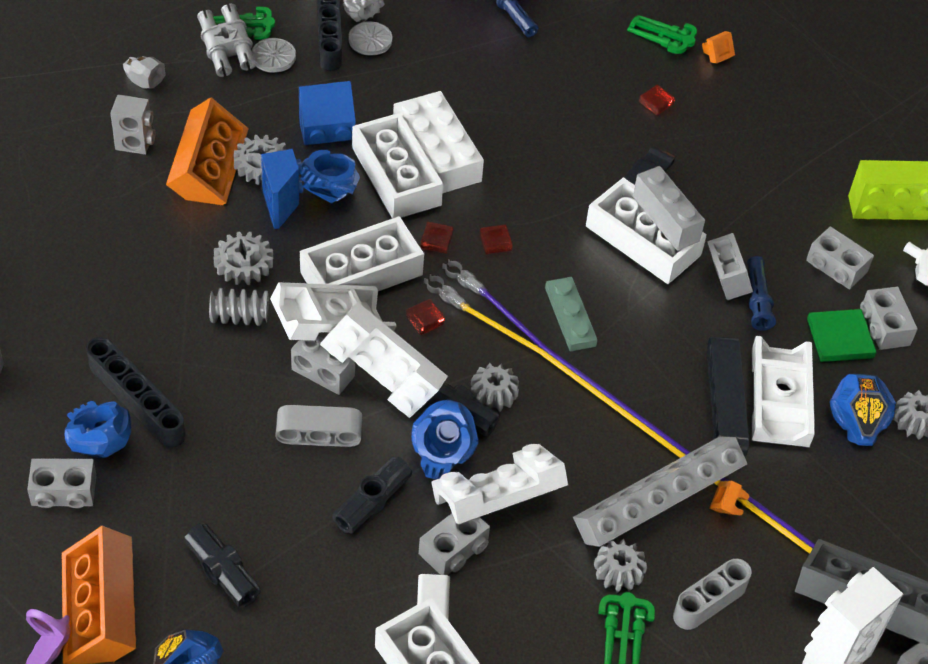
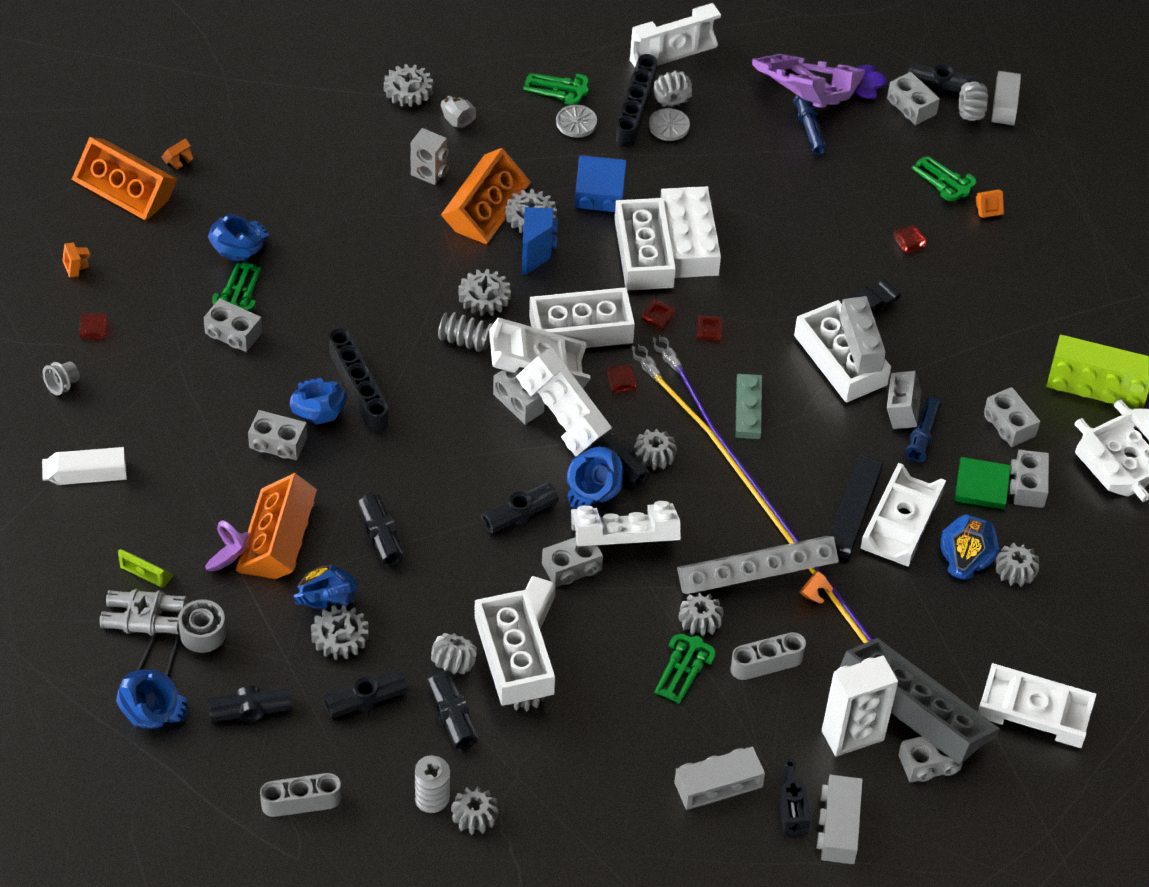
camera: 20 degrees right, 0 degrees up
light grey pin [197,3,256,77] -> none
light grey beam [275,405,362,447] -> none
blue helmet [301,150,360,203] -> none
none -> light grey gear [384,64,433,107]

